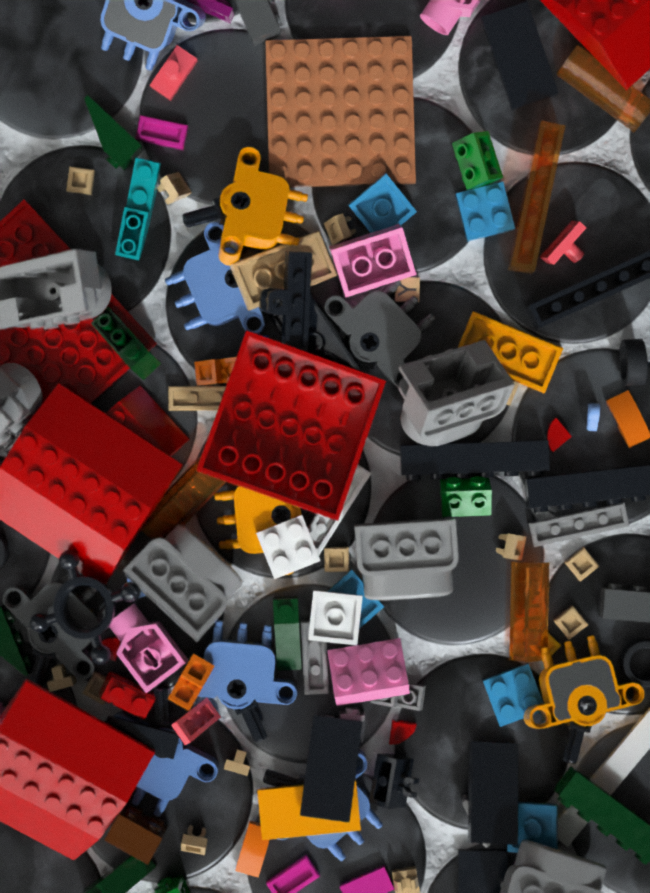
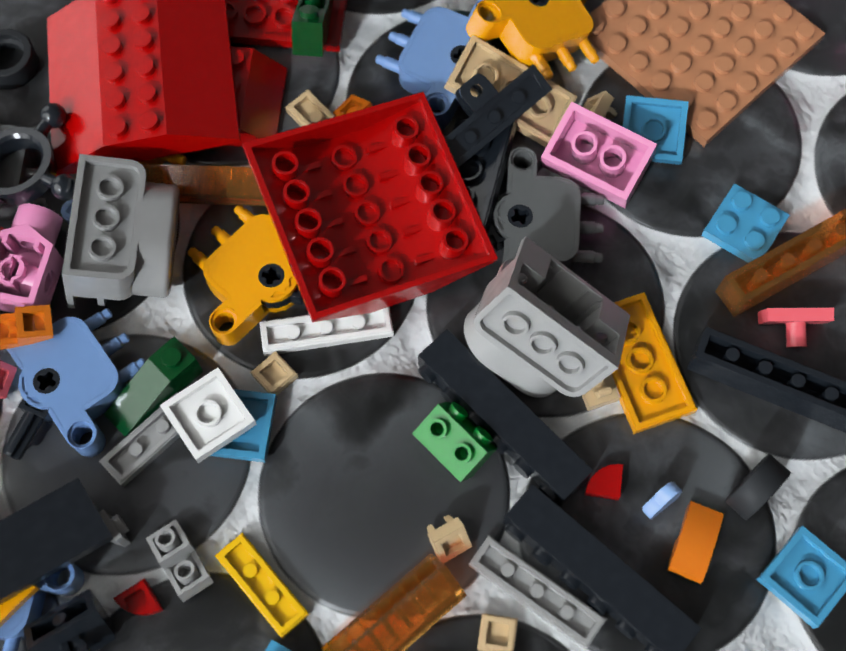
camera: 40 degrees right, 20 degrees down
white plate [256,515,321,579] -> none
bright pink brick [327,638,410,706] -> none
light grey brick [354,518,458,600] -> none
tan tile [395,277,420,303] -> none
green brick [452,131,503,190] -> none
none -> yellow tile [215,533,310,639]

